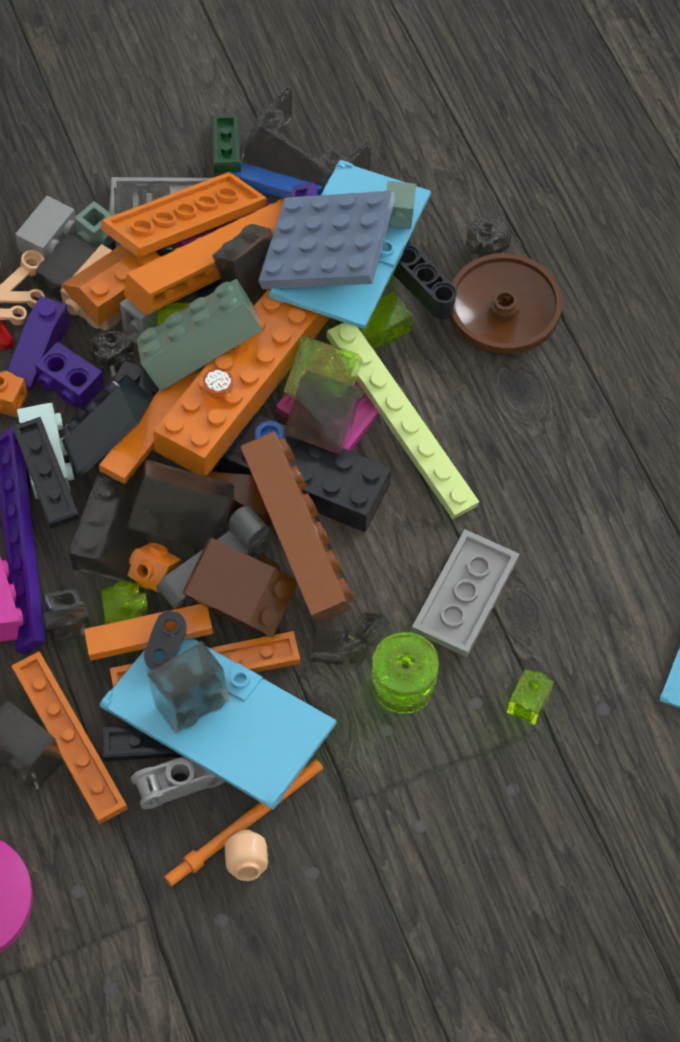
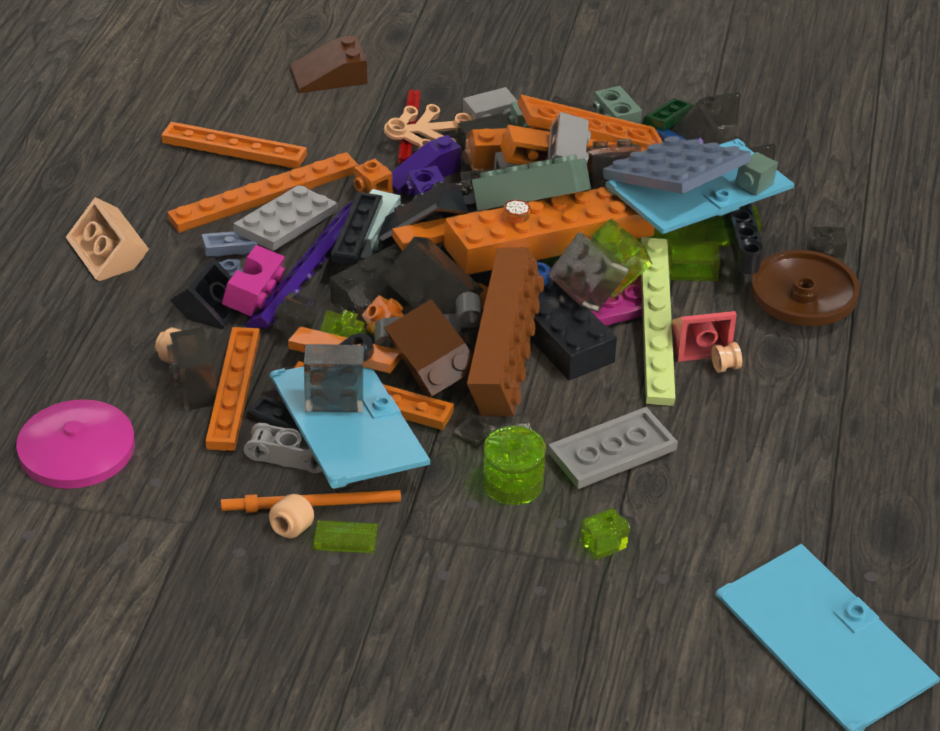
camera: 35 degrees right, 20 degrees down
none -> clear neon green tile [314,520,378,553]
none -> light grey brick [547,112,591,164]
none -> sand green brick [592,86,642,124]
none -> coral slope [672,311,737,362]
none -> light nougat wheel [711,342,742,373]

